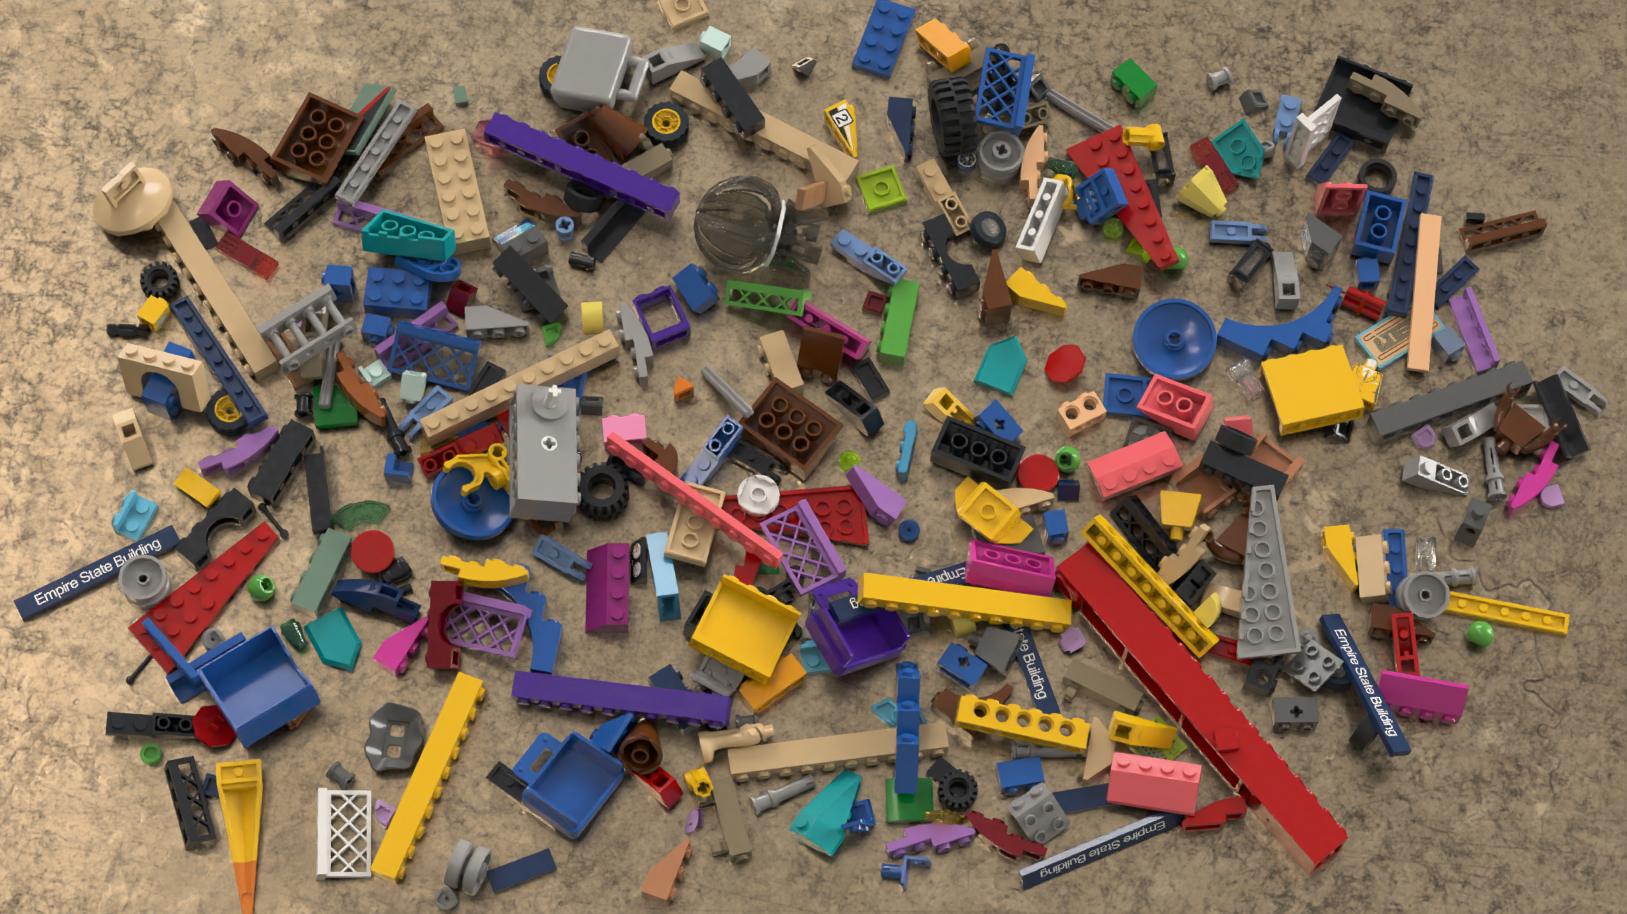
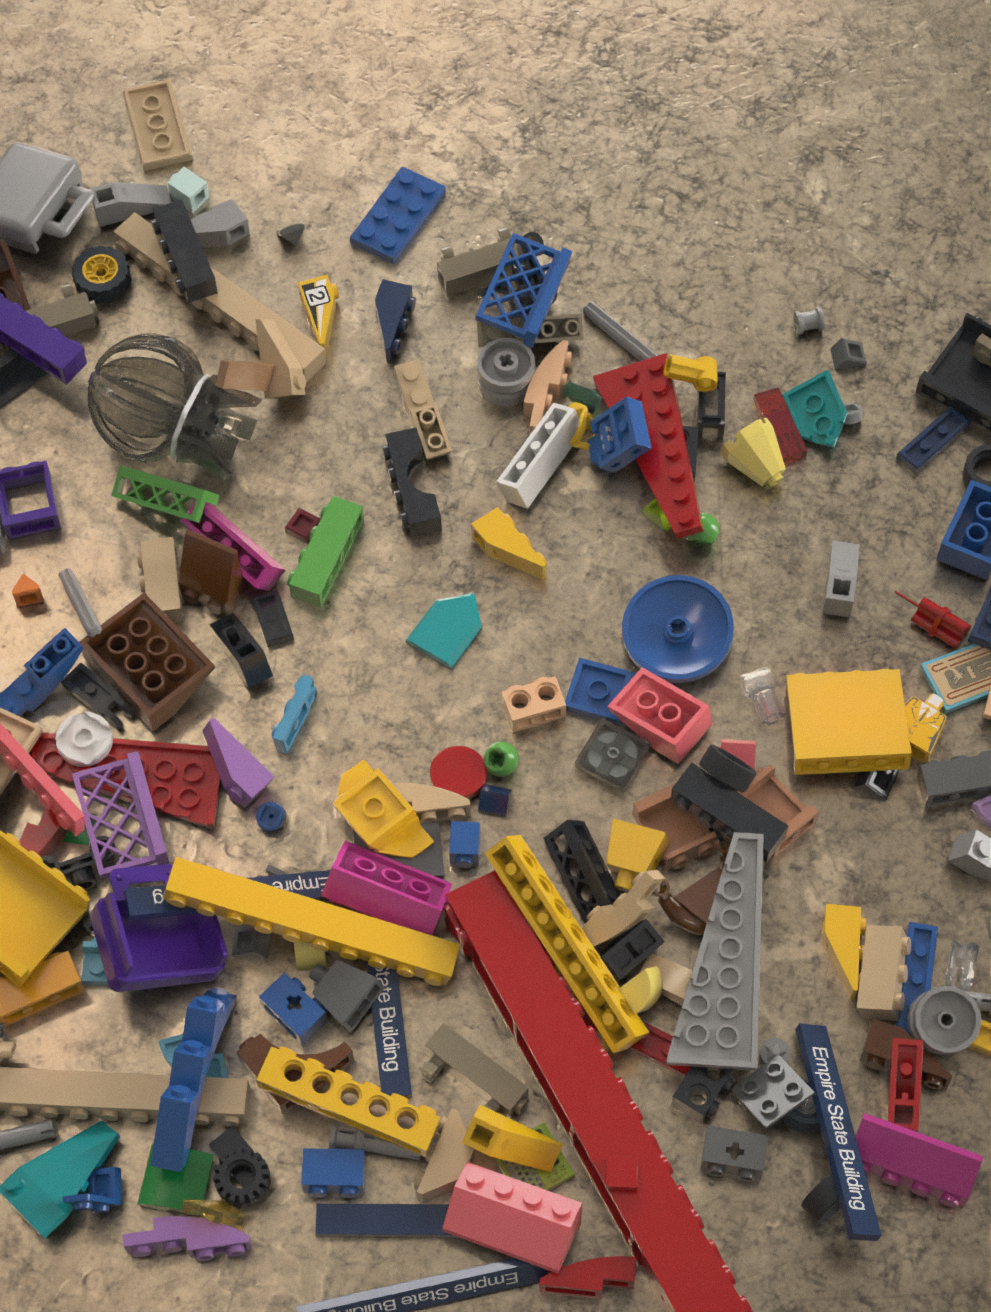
camera: 15 degrees right, 5 degrees down
reddish brown cone [590,105,648,160] -> none
blue brick [672,263,720,314] -> none
medium blue slope [830,229,908,285] -> none
clear neon green tile [839,450,860,472] -> none
lime tile [855,165,908,214] -> none
blue bracket [881,855,932,890] -> none
light orange brick [915,18,971,73] -> none
yellow slope [922,387,976,427] -> none
black tyre [928,76,979,157] -> none
black slope [930,415,1026,490] -> none
blue tile [956,152,977,171] -> none
dark red slope [964,811,1048,863] -> none
black wheel [970,211,1006,248] -> none
blue brick [972,399,1024,441] -> none
reddish brown slope [978,249,1012,327] -> none
light grey bracket [1007,782,1070,844] -> none
dark grey slope [1029,73,1052,102] -> none
red piece [1044,345,1086,383] -> none
lavender piece [1058,627,1086,653] -> none
reddish brown slope [1077,263,1144,298] -> none
coral slope [1087,431,1183,502] -> none
clear neon green tile [1103,218,1124,239] -> none
green brick [1110,58,1158,108] -> none
medium blue hinge [1210,220,1267,245] -> none
blue arch [1217,285,1343,364] -> none
black window [1226,238,1274,293] -> none
medium blue hinge [1272,94,1302,148] -> none
white fence [1284,94,1341,169] -> none
dark grey slope [1300,213,1343,271] -> none
coral slope [1315,182,1367,215] -> none
blue brick [1353,257,1380,290] -> none

